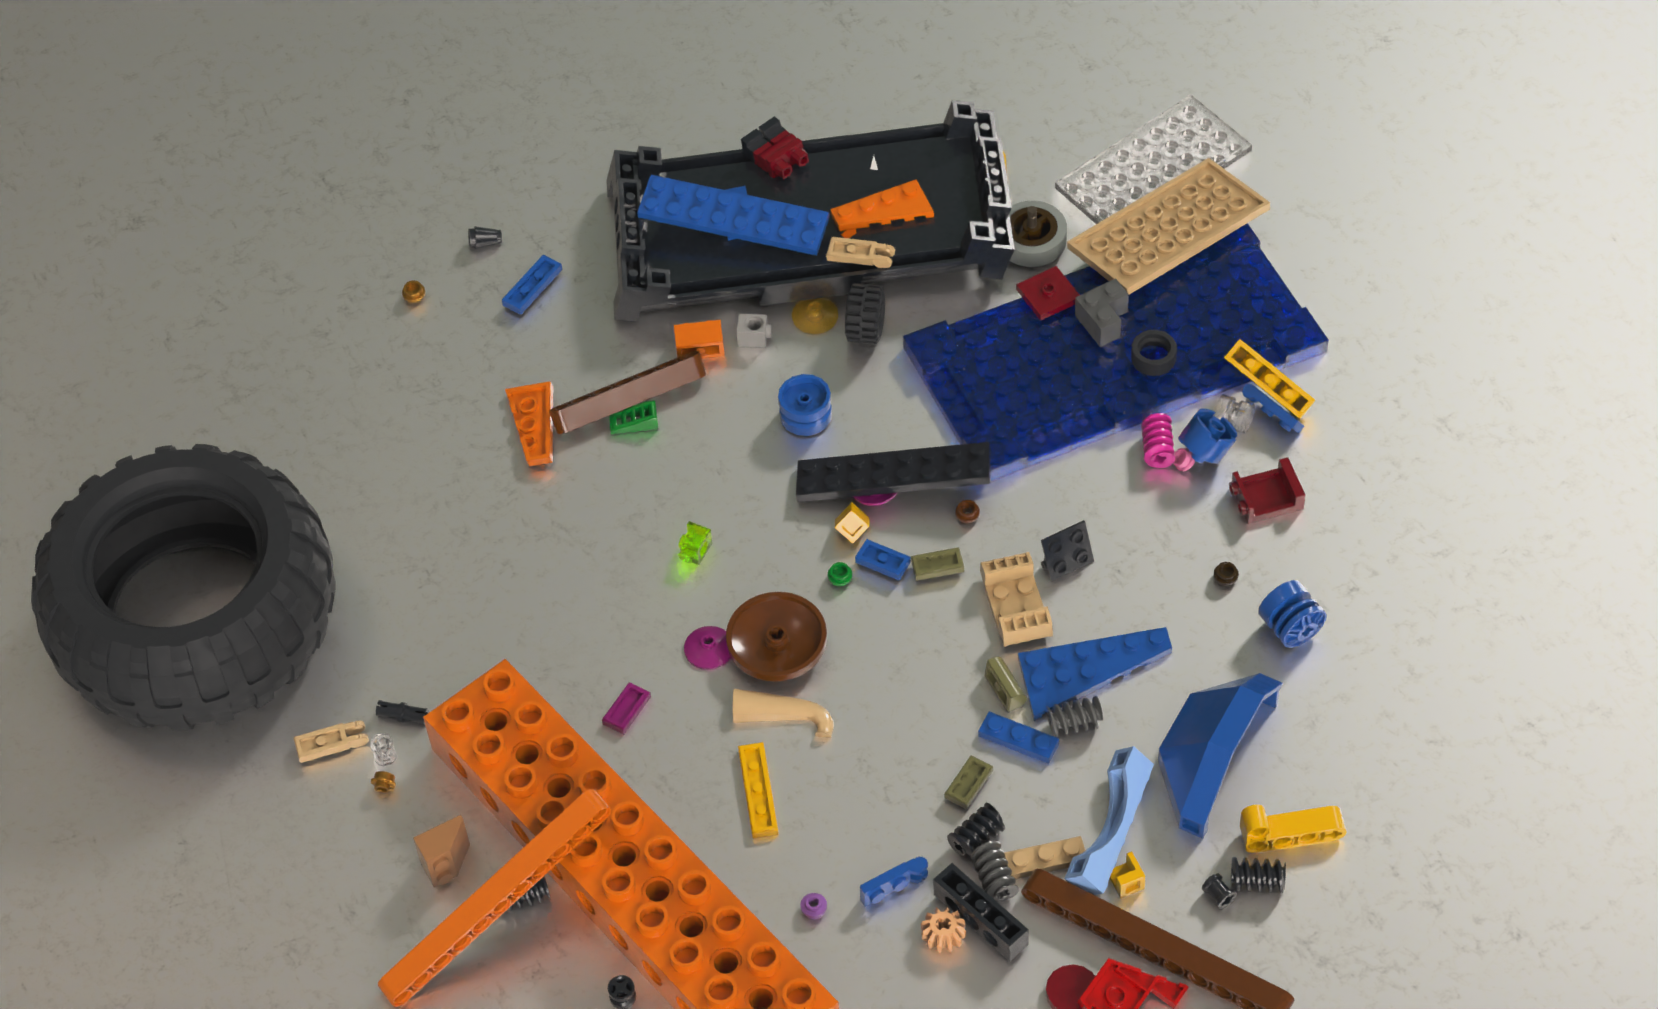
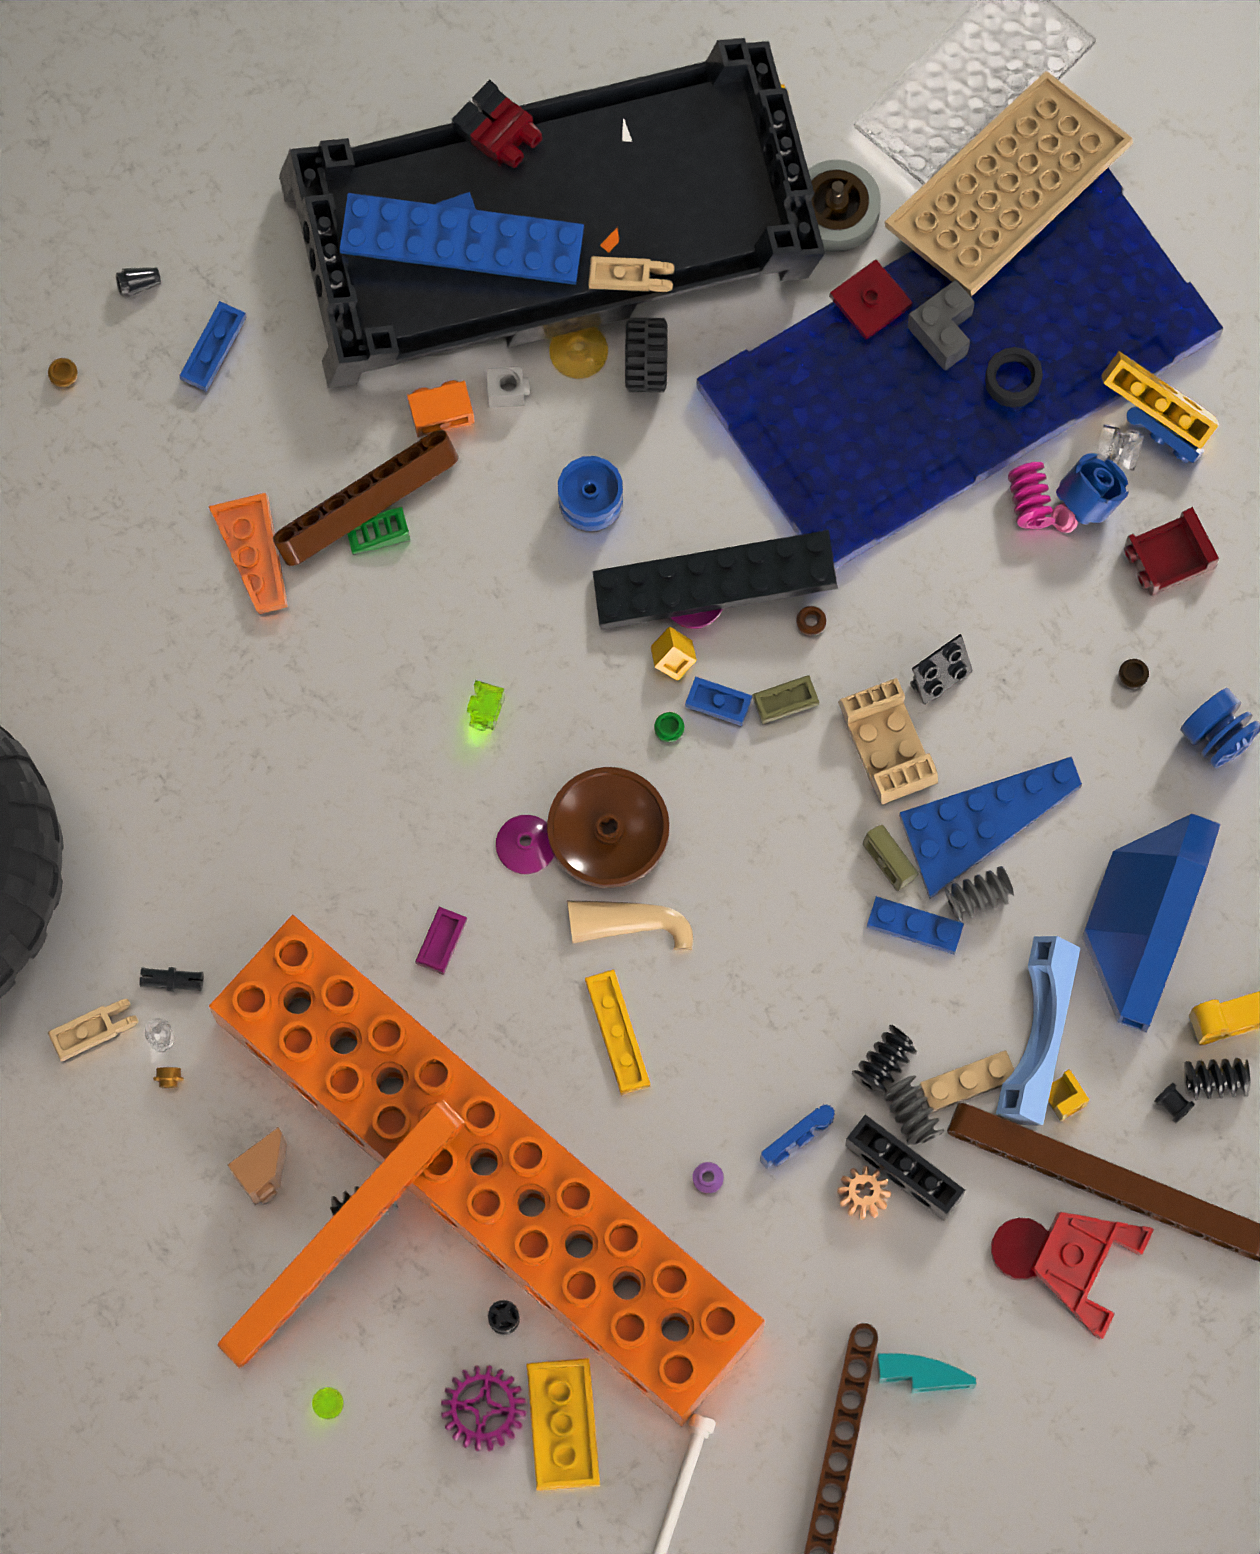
camera: 10 degrees left, 20 degrees up
orange wing [830,179,934,231] -> none
olive plate [944,755,993,809] -> none

